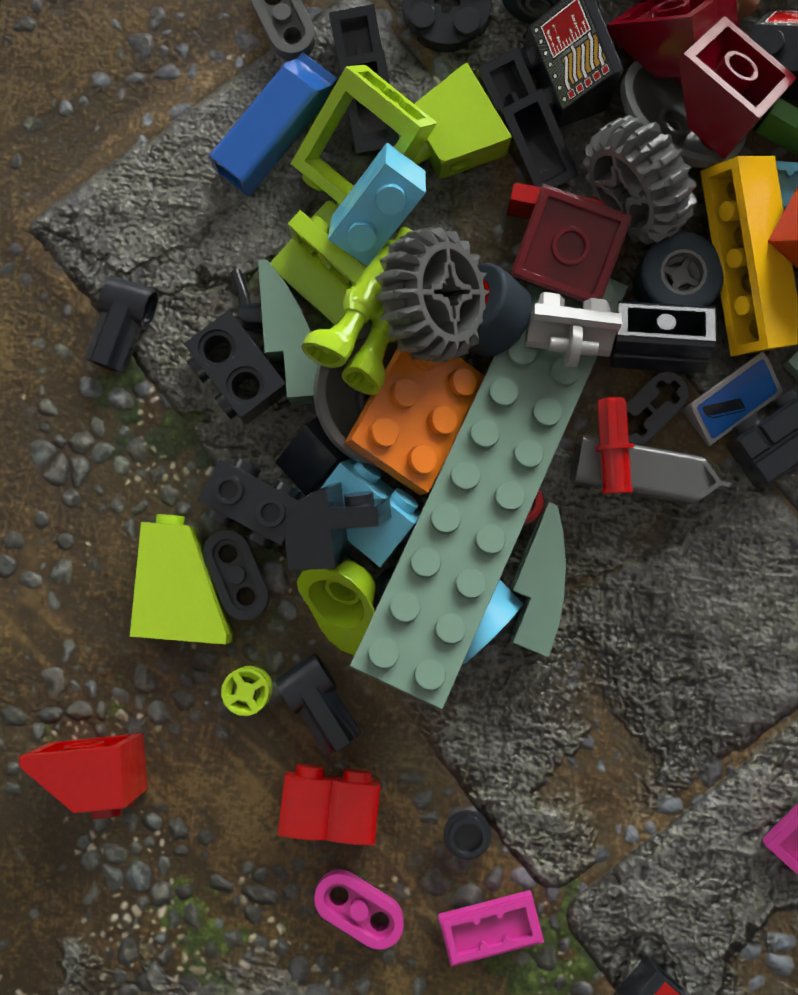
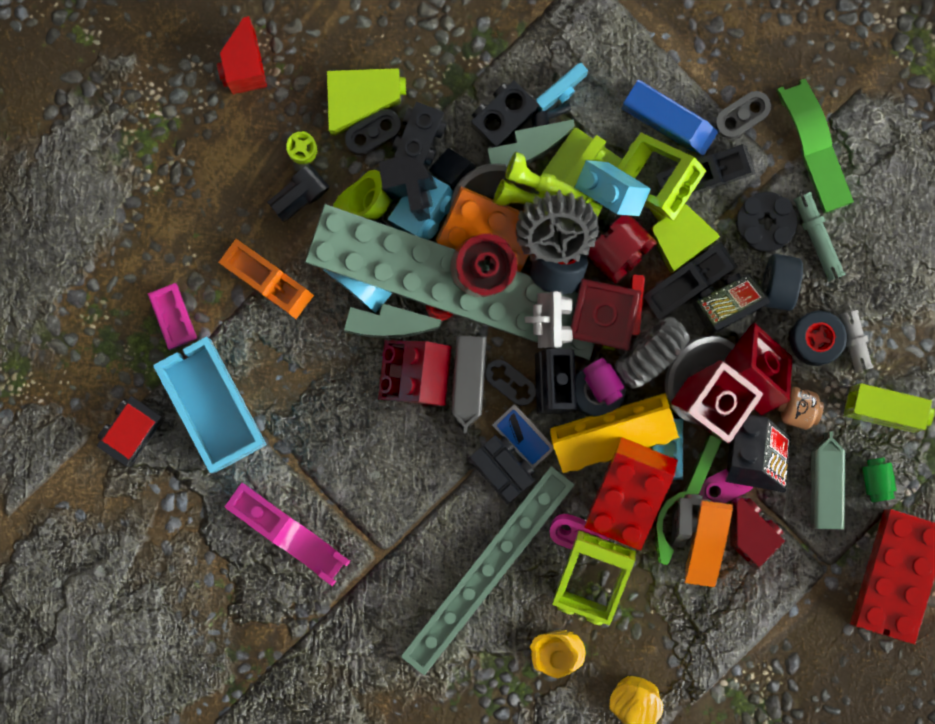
camera: 80 degrees right, 0 degrees up
black piece [84,275,158,374] -> none
red brick [278,764,381,845] -> none
dark pink plate [314,869,404,950] -> none
black plate [444,810,491,860] -> none
red axle [595,397,634,494] -> none
none -> medium azure piece [153,337,267,473]
none -> orange slope [218,239,314,319]
none -> dark red slope [378,340,452,406]
none -> dark red brick [450,234,517,297]
none -> medium azure plate [536,63,588,112]
none -> magenta brick [583,358,625,405]
none -> dark red brick [586,215,657,285]

